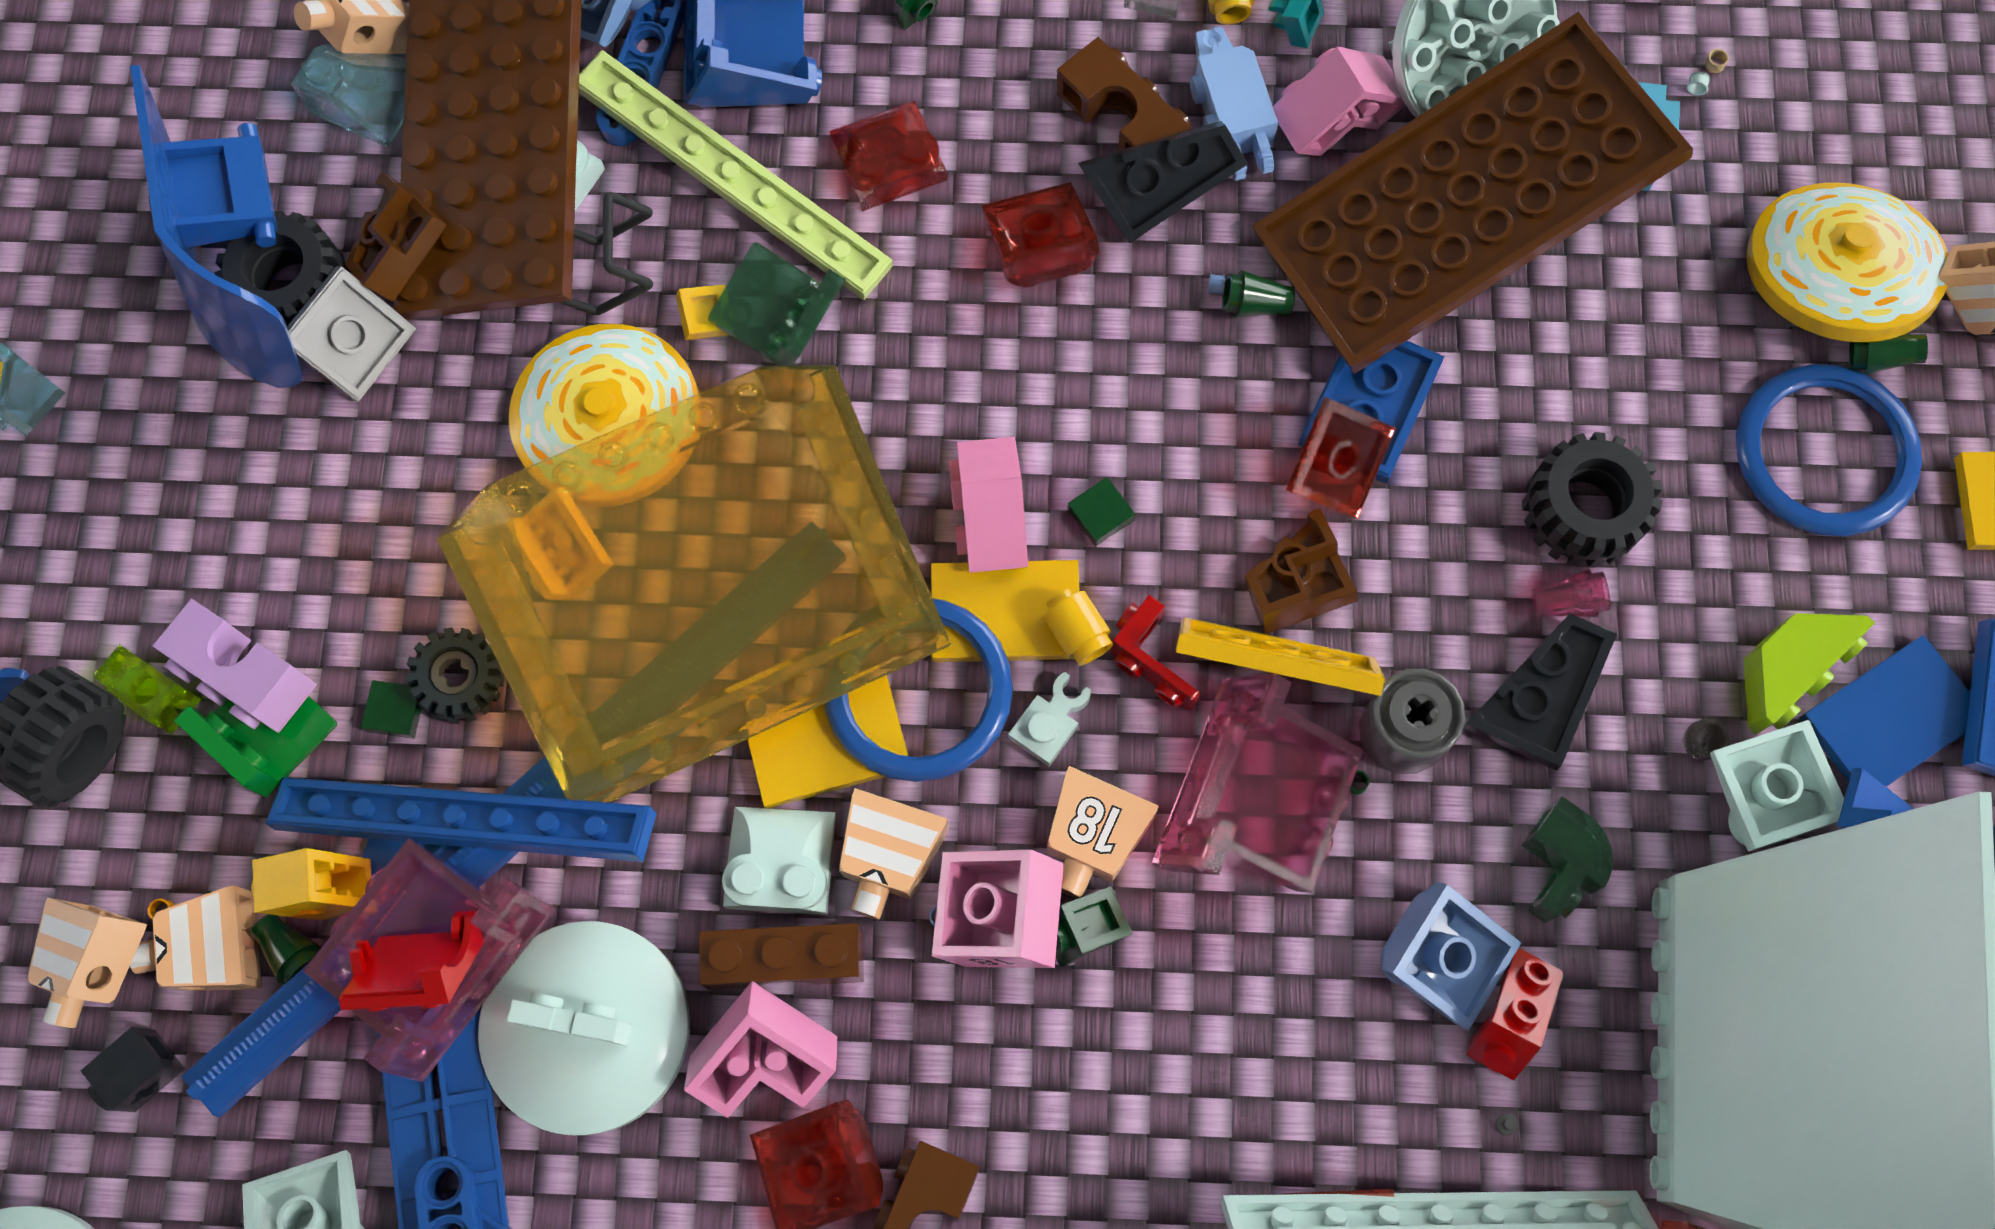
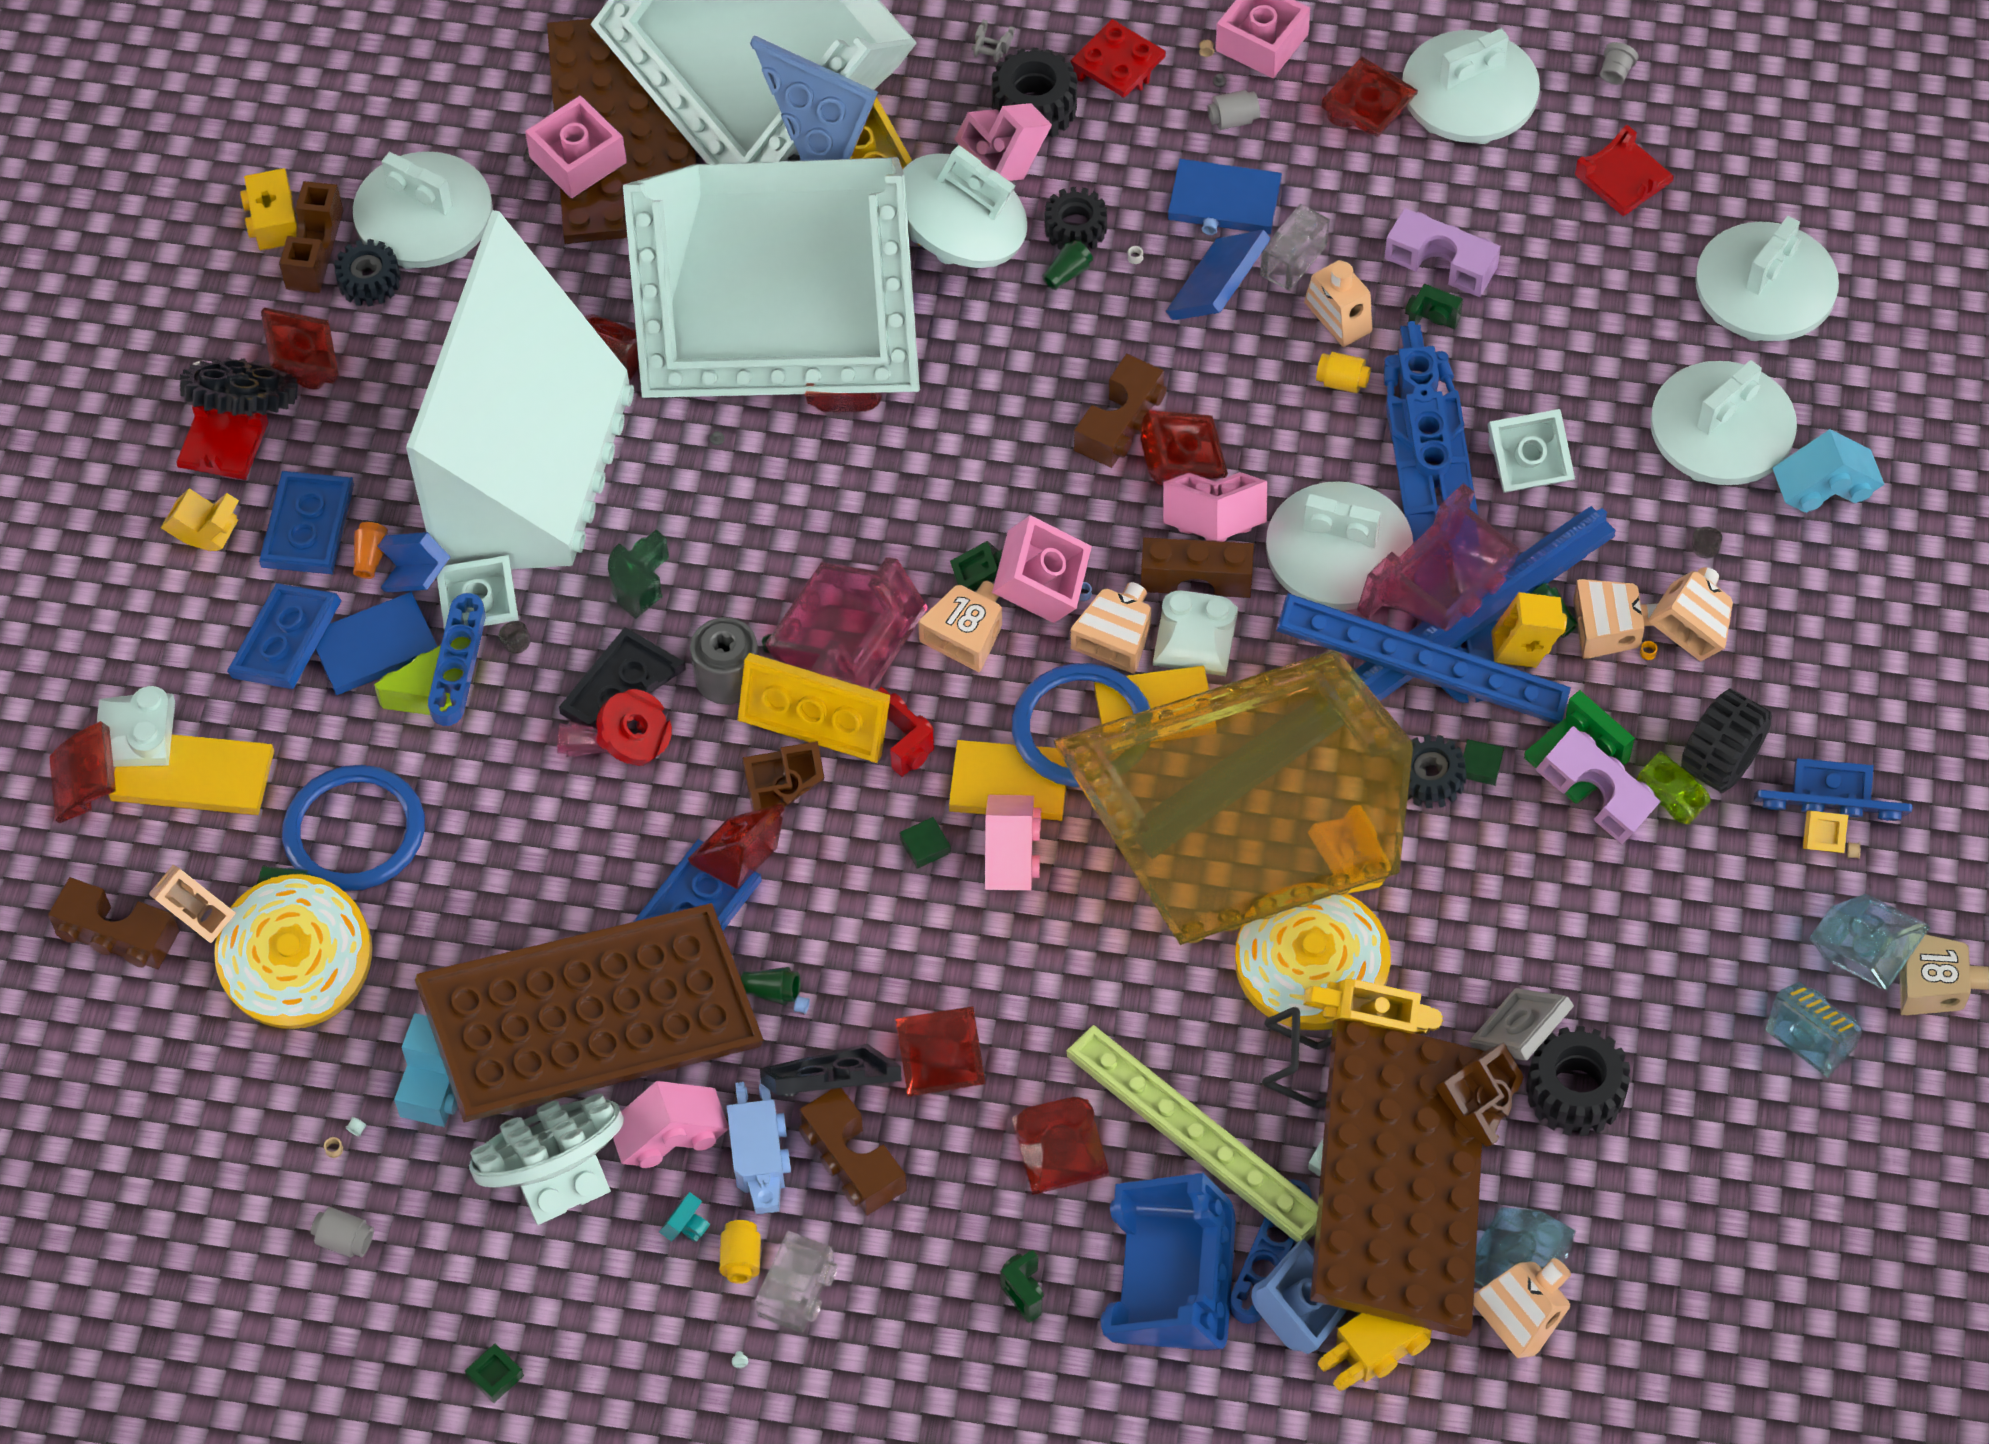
camera: 175 degrees left, 15 degrees down
black brick [80,1026,185,1112] -> none
blue door [130,65,302,388] -> none
red piece [338,910,484,1012] -> none
yellow plate [675,284,735,340] -> none
clear green bracket [707,242,845,371] -> none
light aqua plate [1008,672,1091,767] -> none
yellow brick [1043,588,1113,666] -> none
medium blue slope [1381,882,1521,1031] -> none
red bracket [1466,948,1563,1081] -> none
black tyre [1522,432,1663,568] -> none
none -> blue beam [428,593,486,726]
none -> red plate [596,689,672,766]
none -> yellow hinge [1303,979,1444,1035]
none -> clear smoke hinge [1692,527,1723,559]

